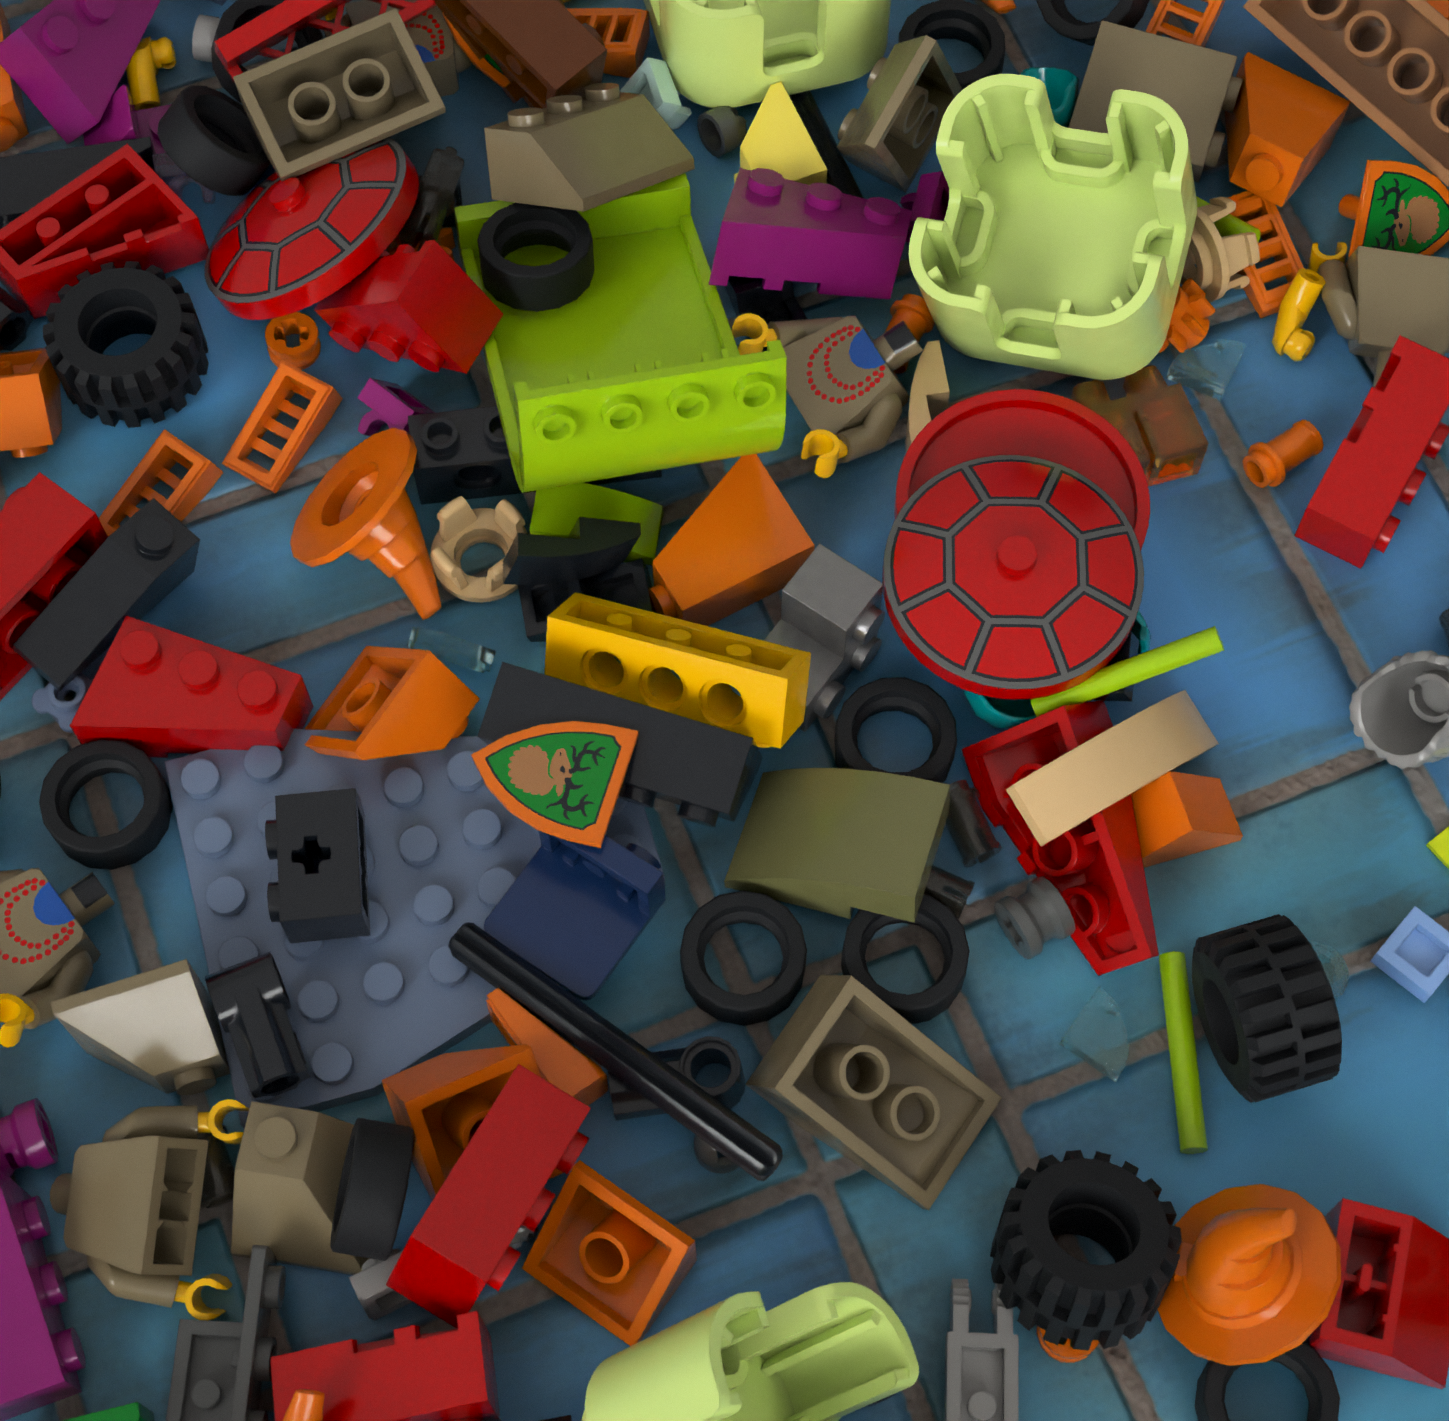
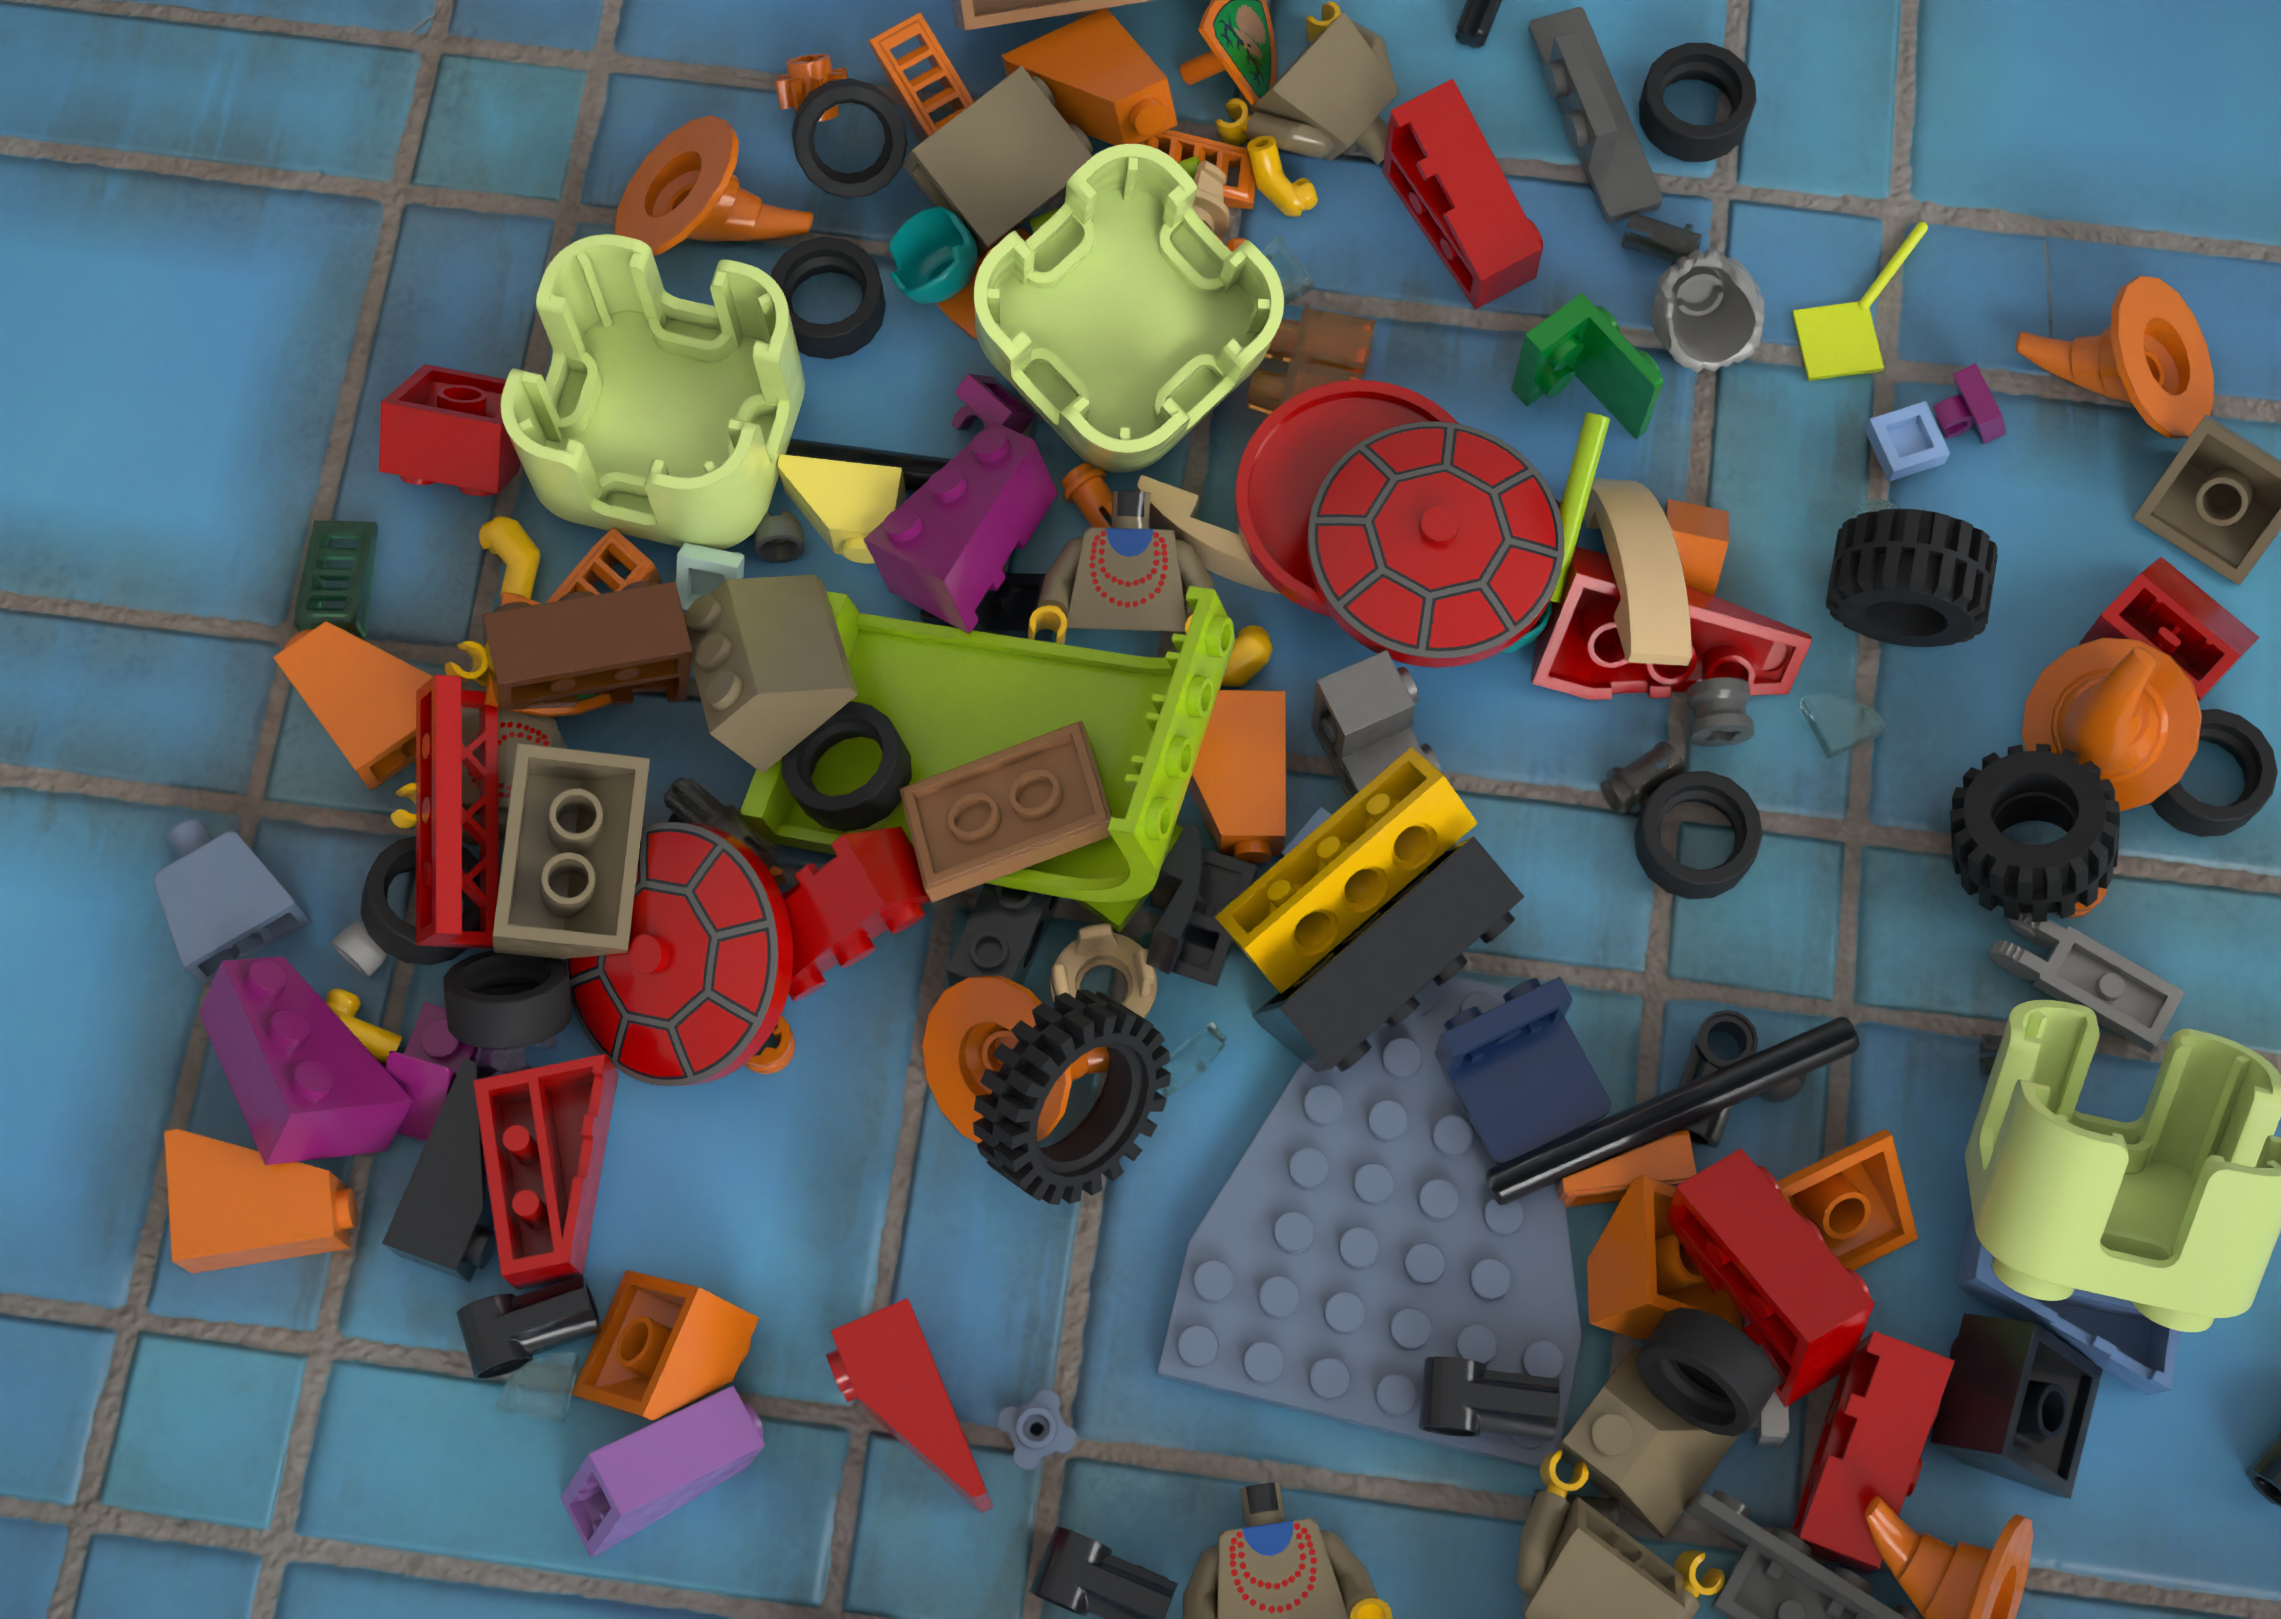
camera: 60 degrees left, 5 degrees up
black slope [13,498,200,691] -> none
black tyre [39,739,172,870] -> none
black tyre [43,261,209,428] -> none
slope [51,959,230,1095] -> none
red wedge [70,615,314,758] -> none
orange slope [99,429,224,537] -> none
orange slope [222,360,343,494] -> none
black brick [265,788,370,943] -> none
orange slope [305,646,480,760] -> none
magenta tile [357,378,435,436] -> none
shield [471,721,639,848] -> none
black tyre [680,891,807,1026] -> none
olive slope [724,768,950,923] -> none
dark tan slope [746,975,1002,1210] -> none
black tyre [834,677,957,783] -> none
dark tan slope [837,35,963,193] -> none
clear smoke pin [945,780,1002,867] -> none
lime bar [1159,951,1208,1154] -> none
orange pin [1243,419,1324,488] -> none
none -> medium nougat tile [899,720,1113,903]
none -> black tyre [973,990,1171,1205]
none -> yellow arm [1221,625,1273,687]
none -> green bracket [1511,292,1664,439]

